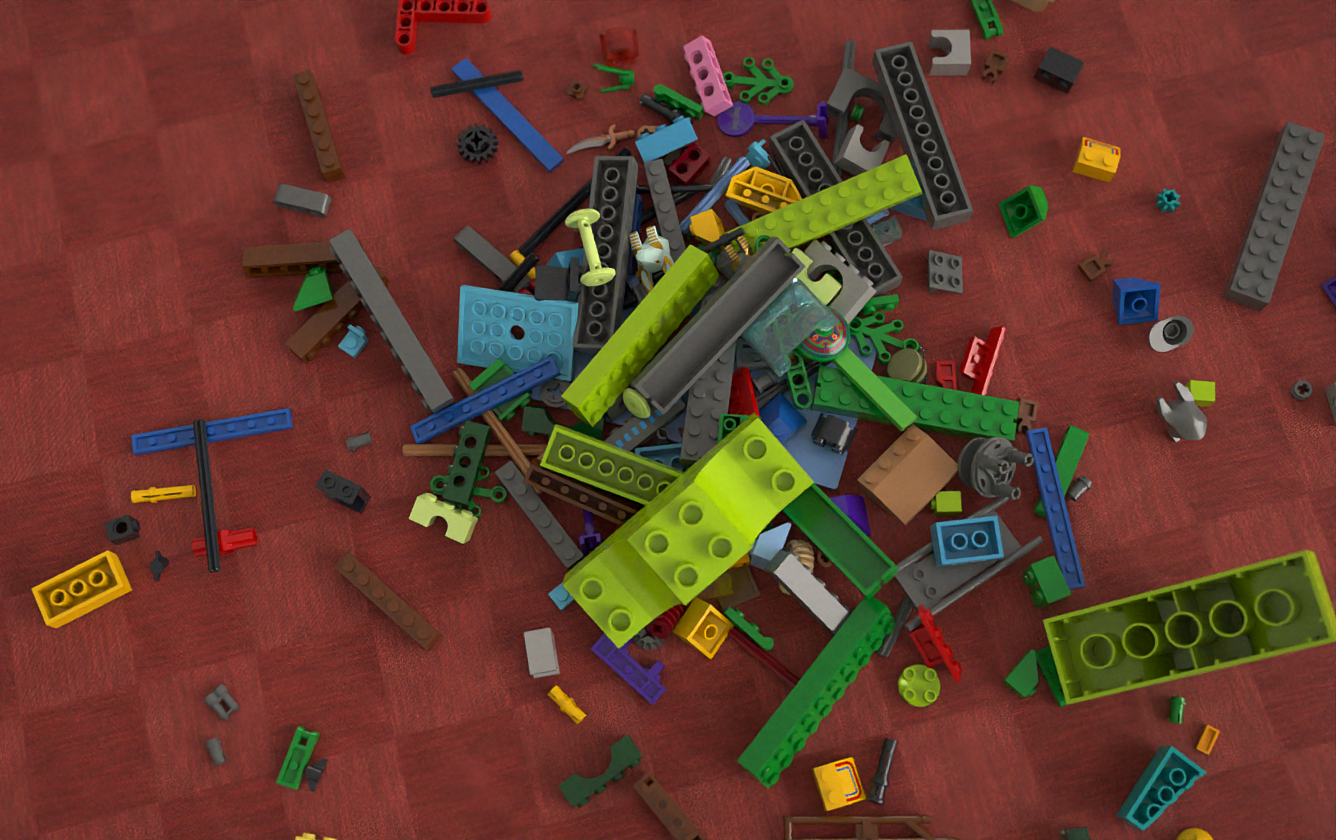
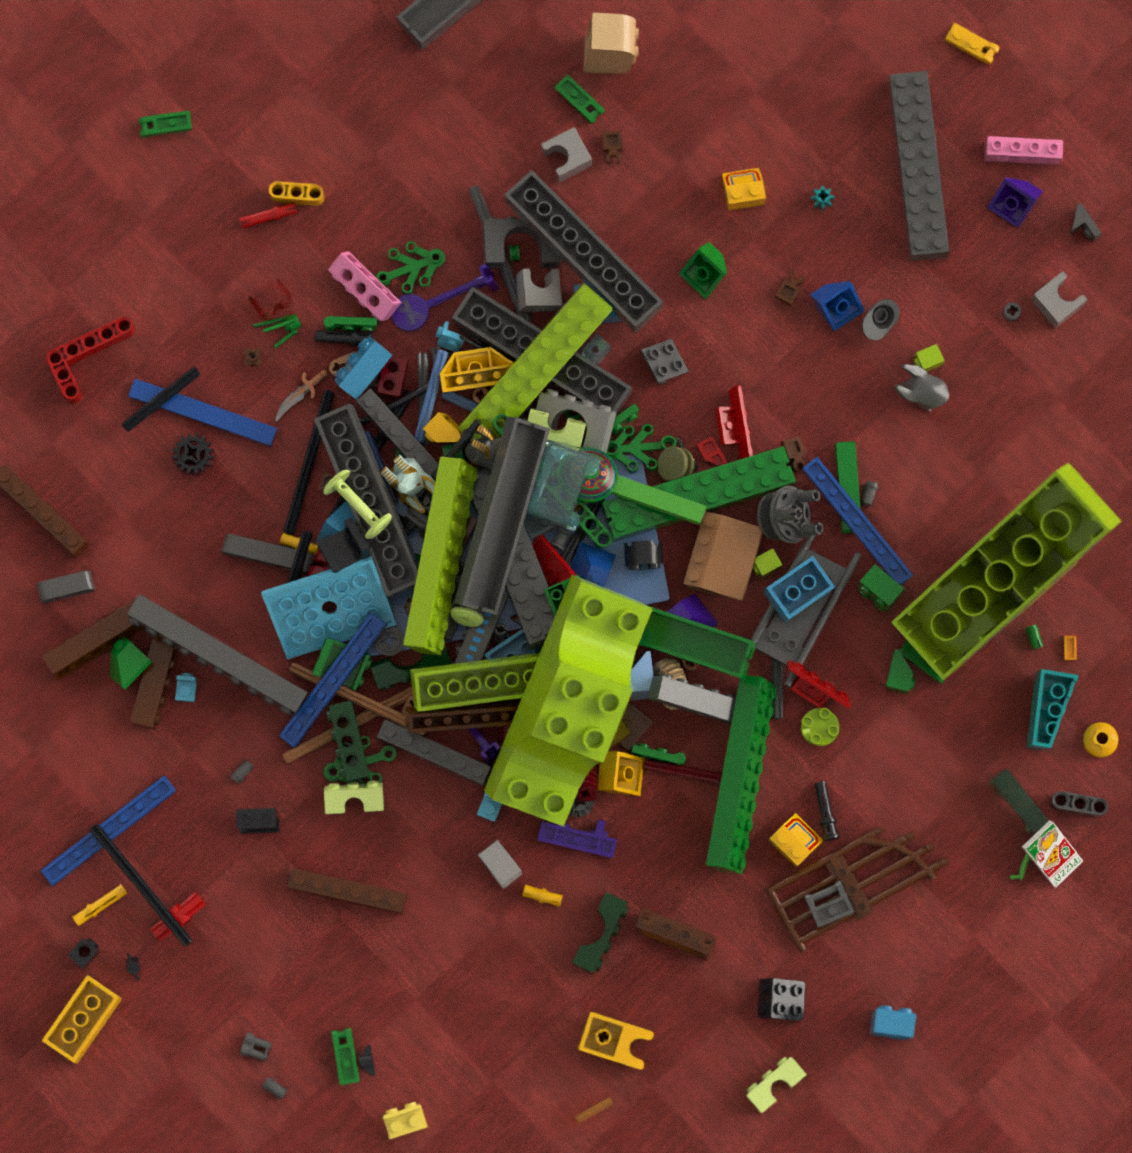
camera: 30 degrees left, 5 degrees up
black bracket [1034,48,1083,94] -> none

